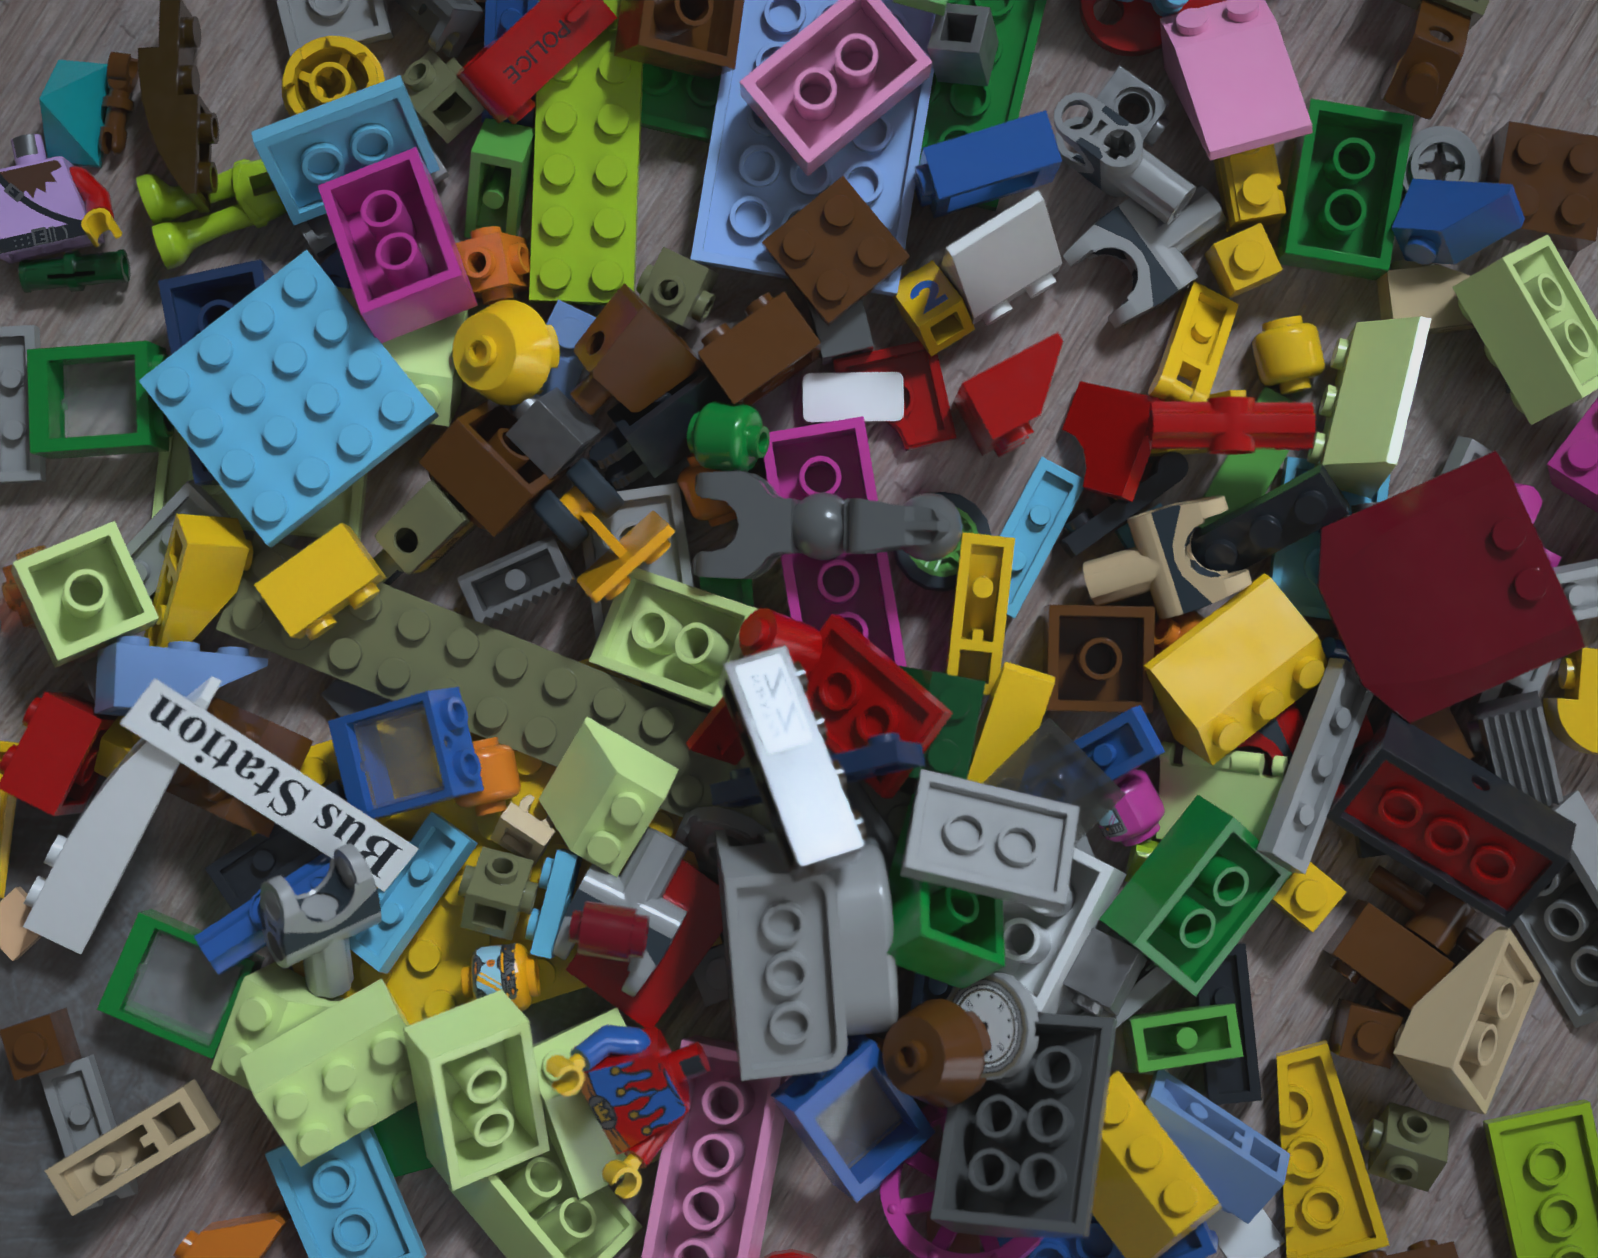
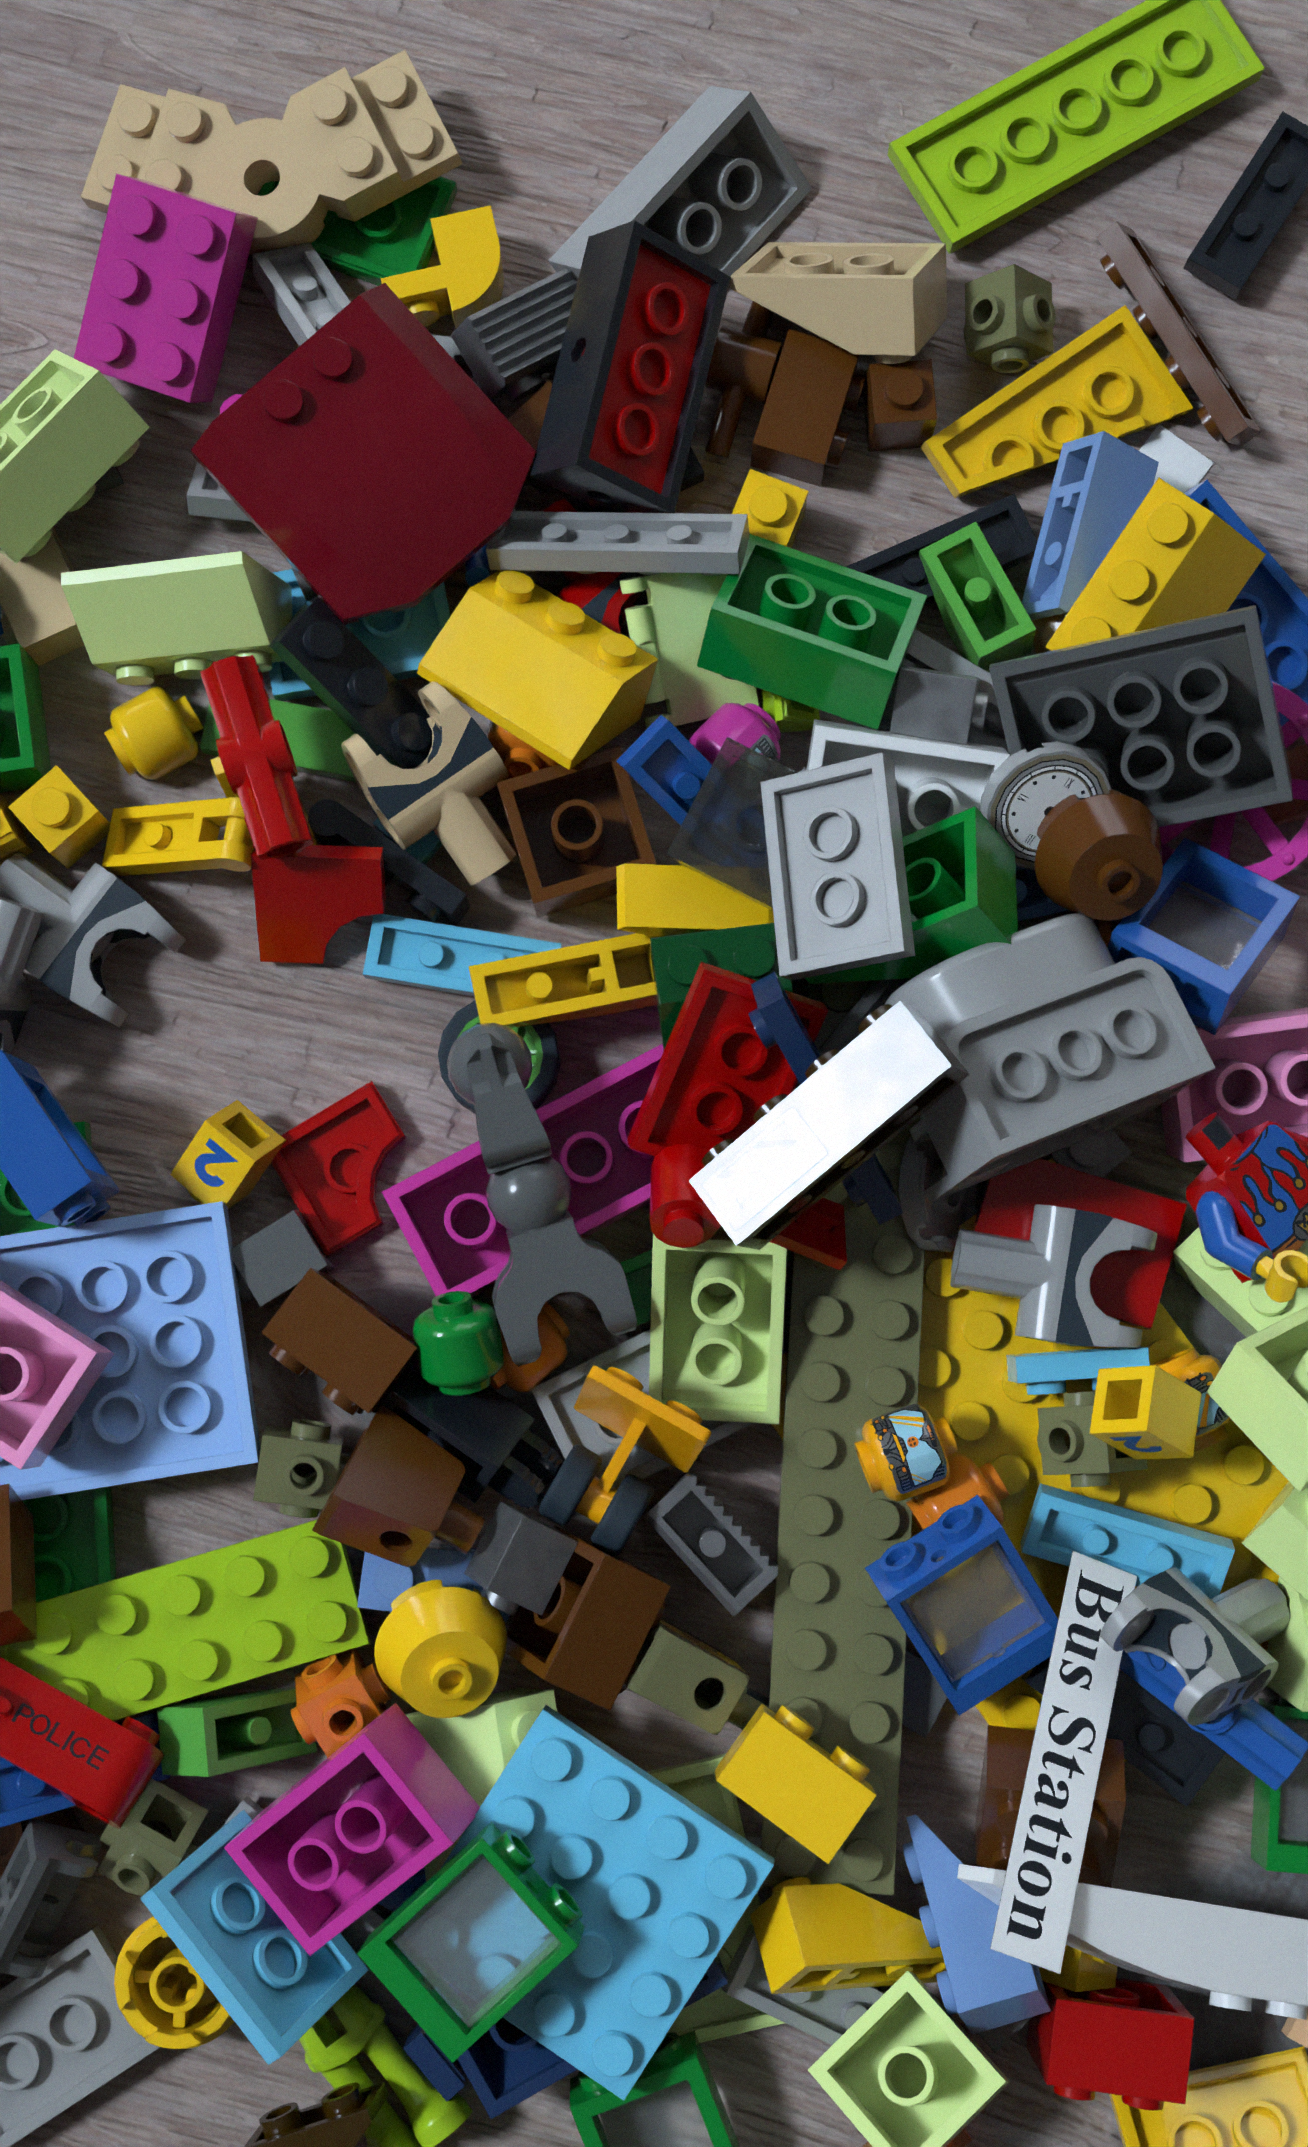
camera: 110 degrees left, 5 degrees down
tan tile [490,794,555,867] -> none
yellowish green slope [539,717,679,877] -> none
dark red brick [569,901,650,962] -> none
reddish brown plate [762,176,910,326] -> none
white sticker [802,372,904,422] -> none
white slope [940,191,1063,326] -> none
red slope [953,332,1063,458] -> none
none -> window [357,1821,585,2063]
none -> dark blue tile [403,2024,467,2102]
none -> head [854,1404,959,1501]
none -> yellow brick [1089,1365,1201,1460]

